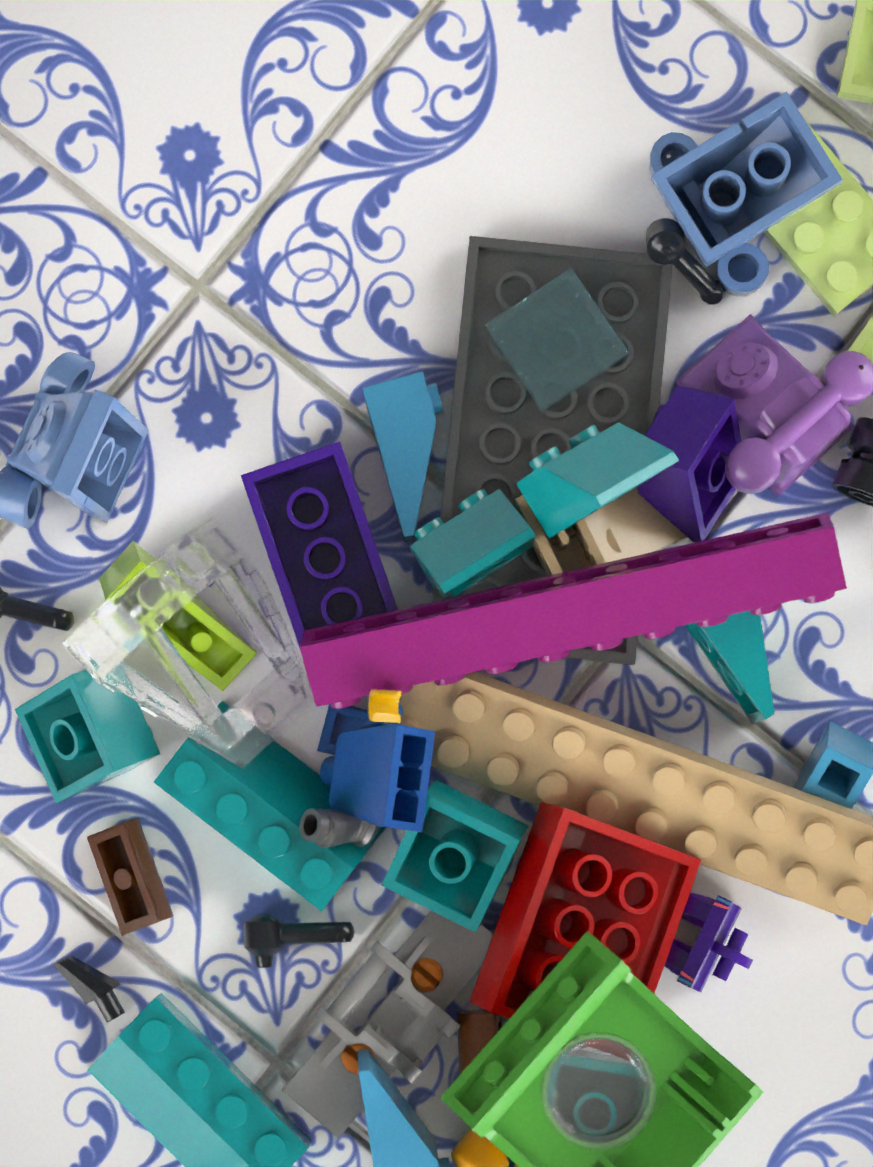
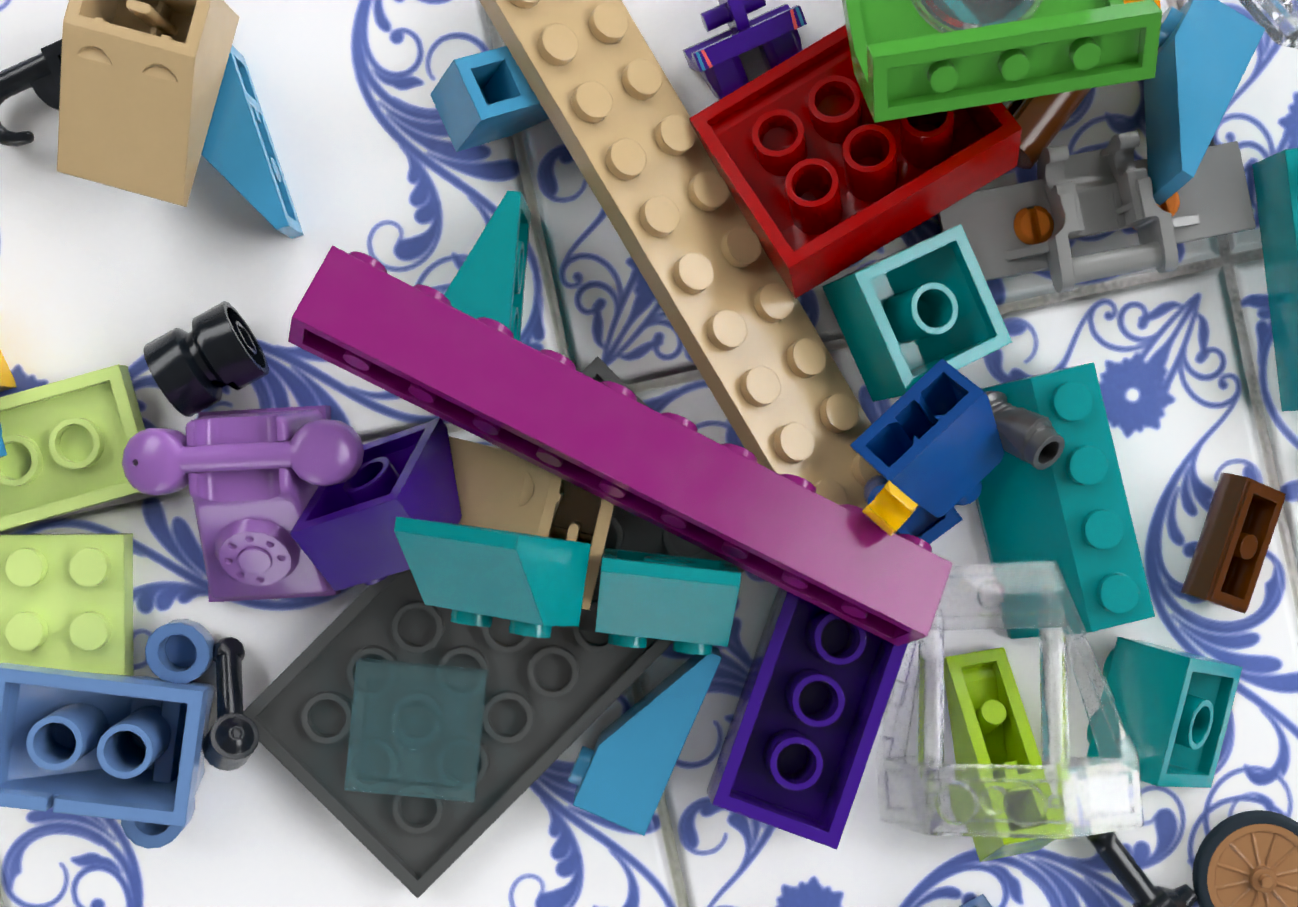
camera: 140 degrees left, 5 degrees up
black piece [244,914,355,968] -> none

